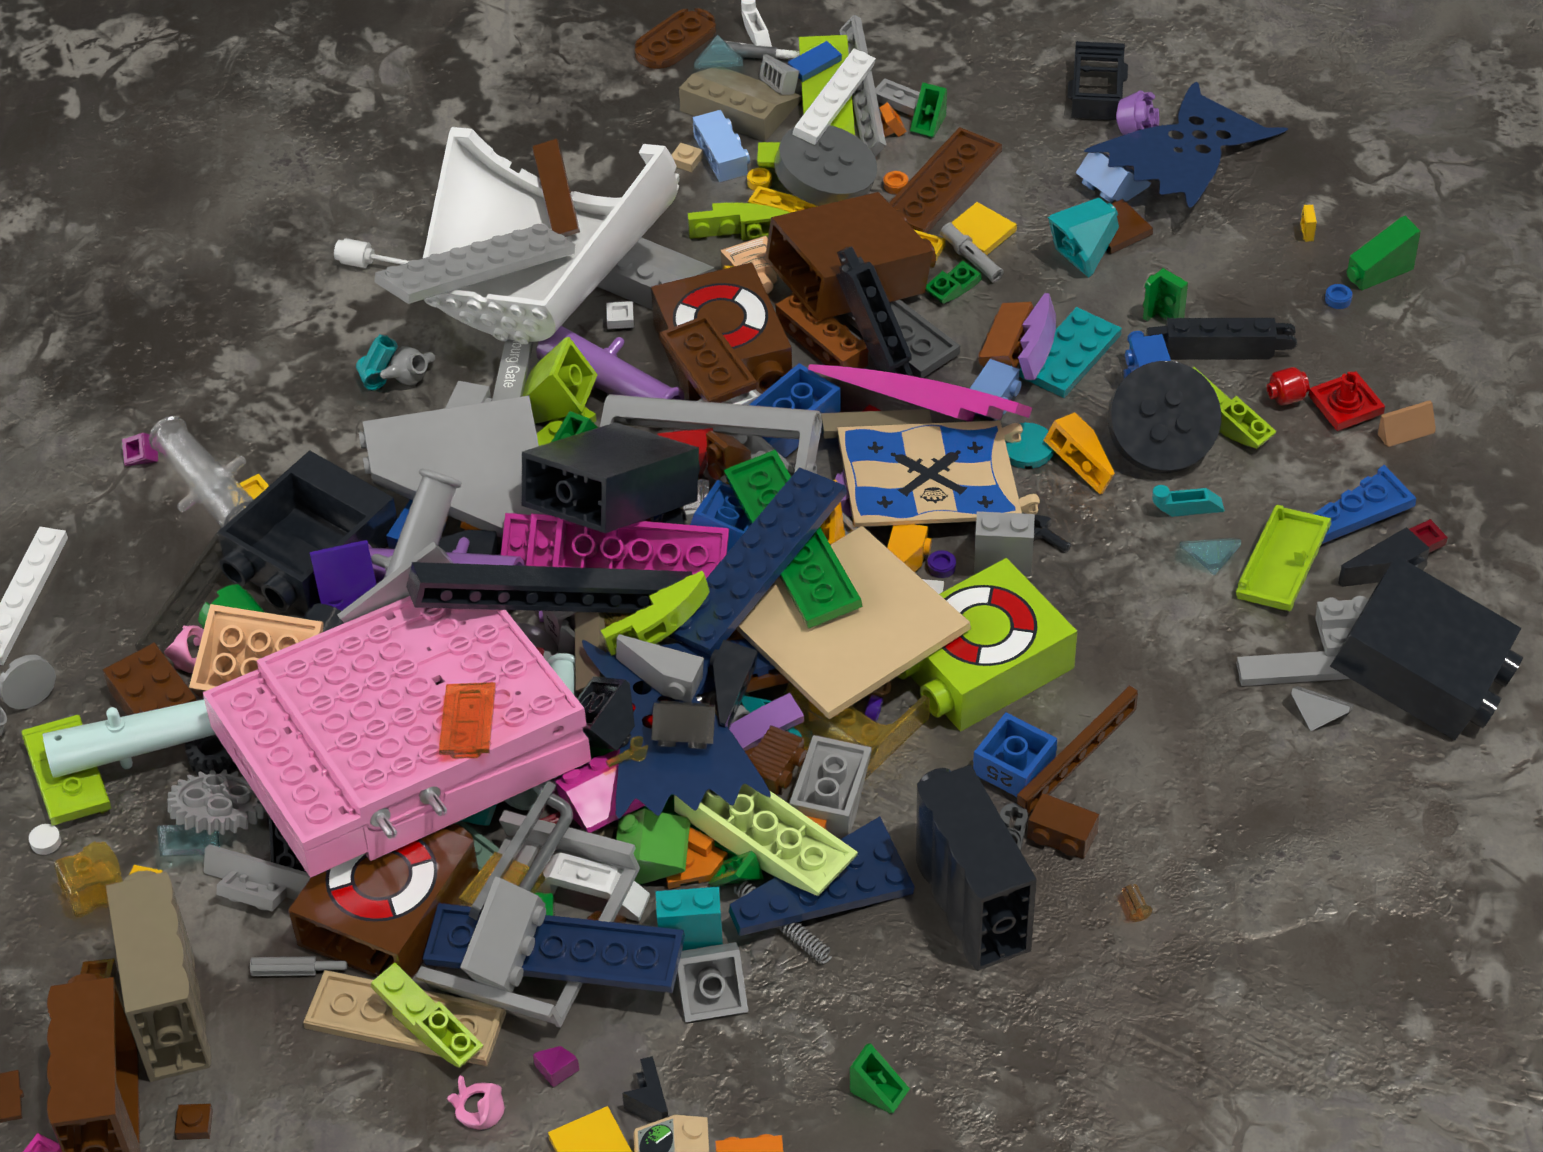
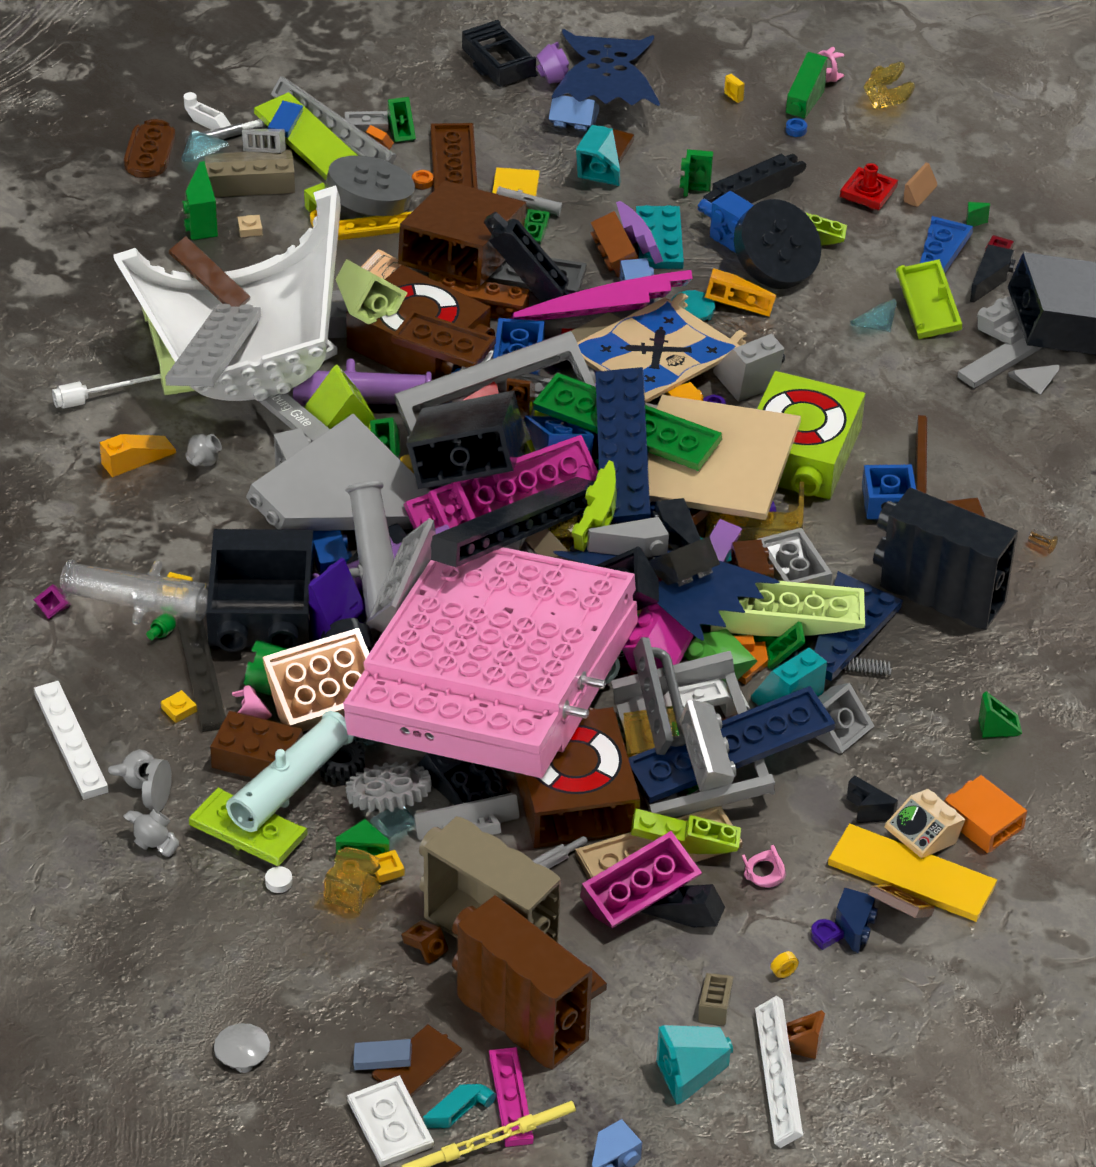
camera: 40 degrees left, 5 degrees down
teal piece [356,334,398,390] -> none
clear orange piece [439,682,496,759] -> none
magenta slope [533,1046,579,1087] -> none
clear yellow hand [606,736,648,768] -> none
lime slope [688,203,791,240] -> none
light blue brick [693,110,750,182] -> none
white plate [792,49,876,145] -> none
teal piece [1152,485,1225,517] -> none
red head [1266,367,1310,406] -> none
none -> light orange slope [99,434,176,477]
none -> light grey piece [108,749,155,789]
none -> green cylinder [146,613,176,640]
none -> yellow plate [161,690,197,723]
none -> green slope [182,161,218,240]
none -> yellowish green slope [335,259,408,324]
none -> green slope [336,819,390,861]
none -> dark pink slope [580,831,702,928]
none -> black slope [640,884,725,928]
none -> bright pink piece [818,47,844,83]
none -> clear yellow piece [864,61,915,109]
none -> green slope [966,202,990,227]

